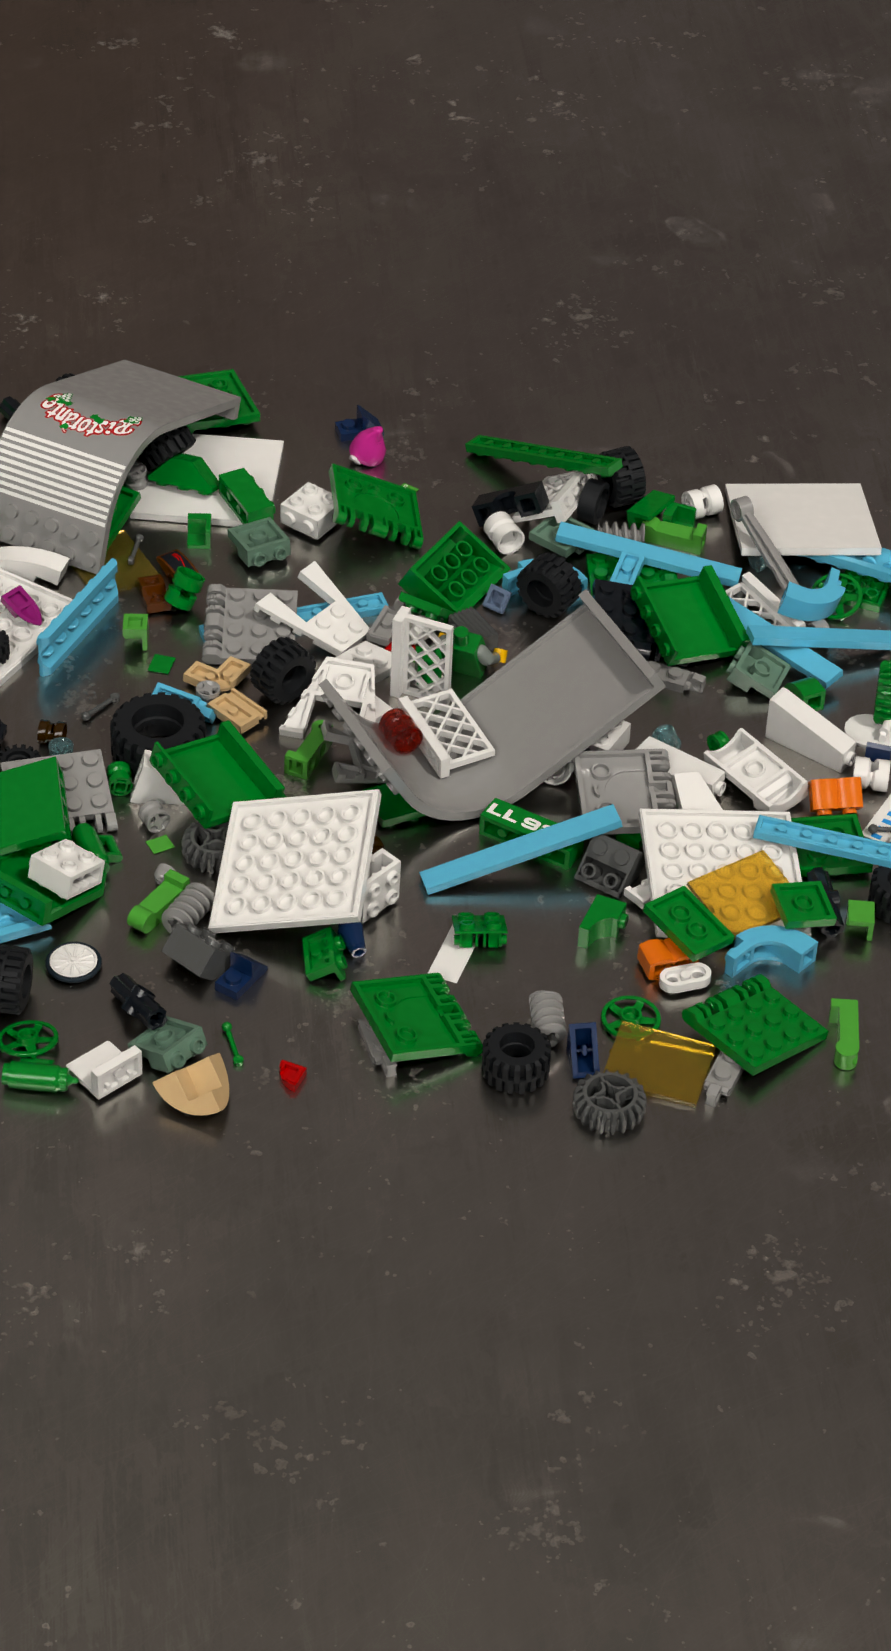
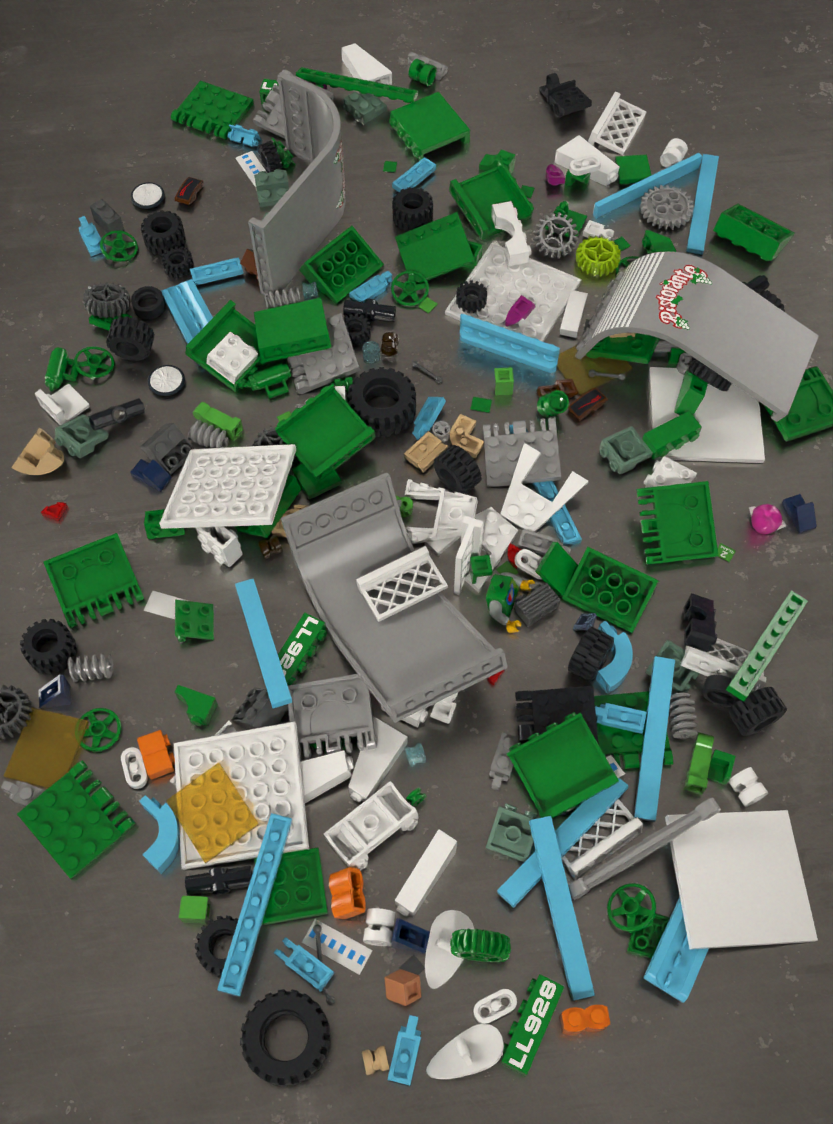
camera: 90 degrees right, 20 degrees up
light grey hinge [154,863,176,885] -> none
green panel [187,513,212,549] -> none
green hinge [221,1022,244,1067] -> none
dark blue cone [338,922,367,958] -> none
clear red wheel [379,708,423,754] -> none
white wheel [483,511,525,555] -> none
green panel [627,490,675,530] -> none
green plate [643,886,735,962] -> none
green plate [770,881,837,929] -> none
medium azure arch [777,567,846,621] -> none
green brick [784,677,826,711] -> none
bright green leg [829,998,859,1070] -> none

